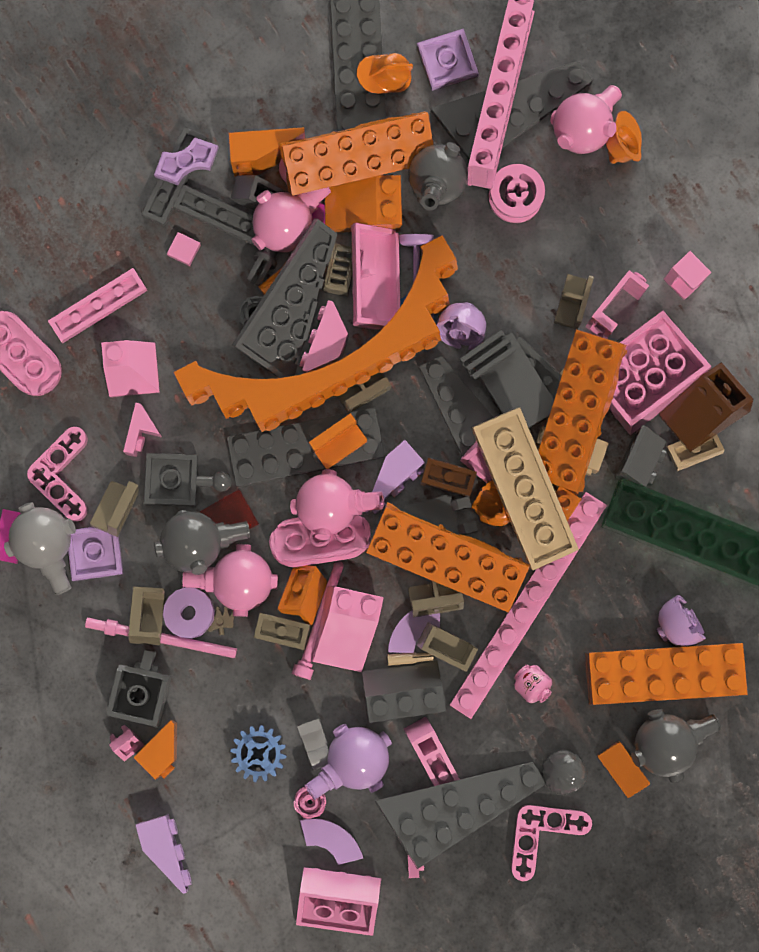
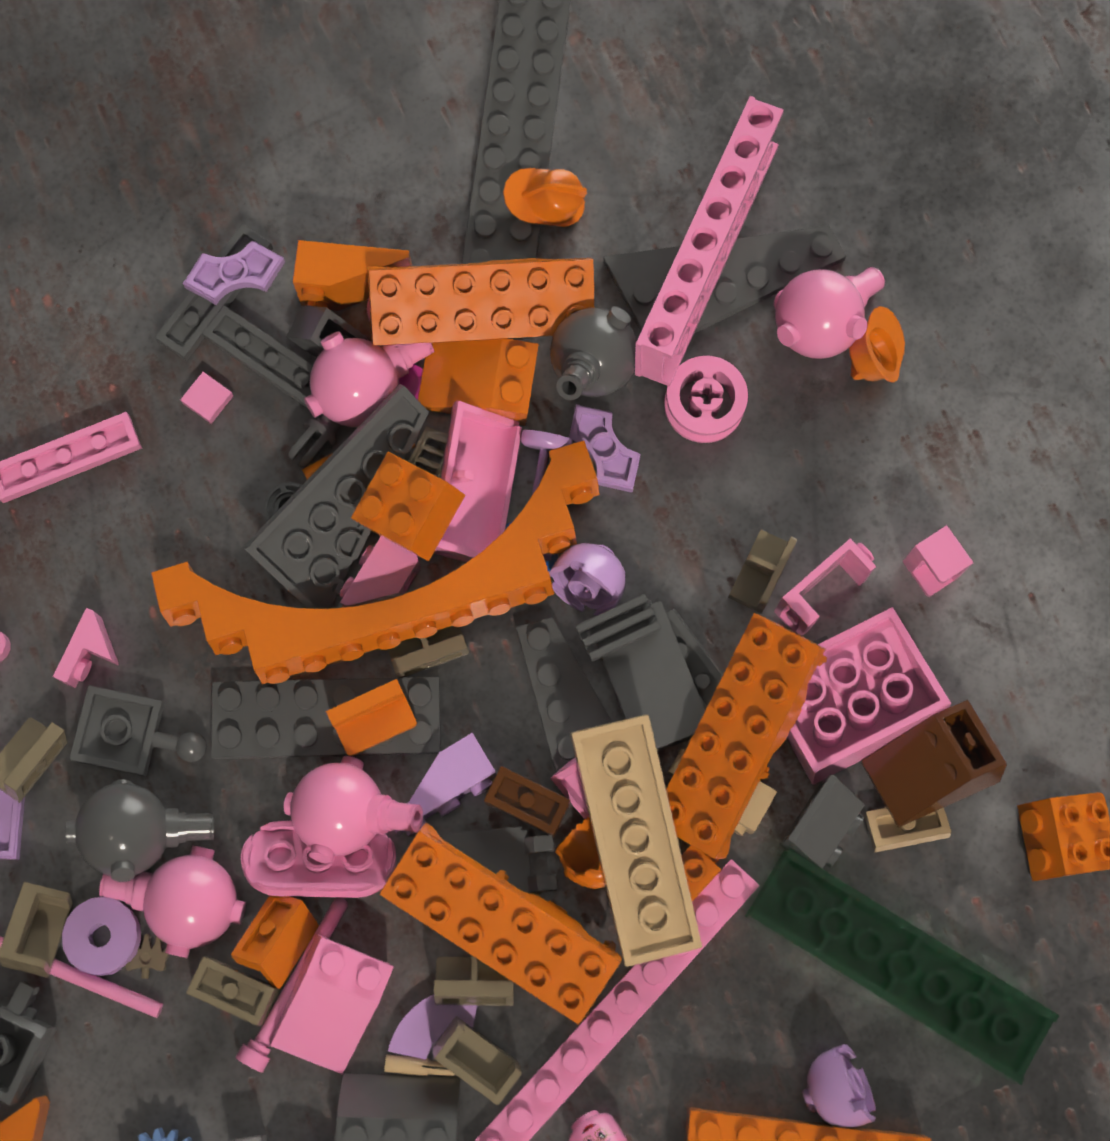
camera: 15 degrees right, 5 degrees down
bright pink slope [101,340,160,397] -> none
clear red piece [200,489,259,530] -> none
lavender tile [417,29,479,91] -> none
none -> orange brick [351,452,466,562]
none -> lavender tile [569,405,641,492]

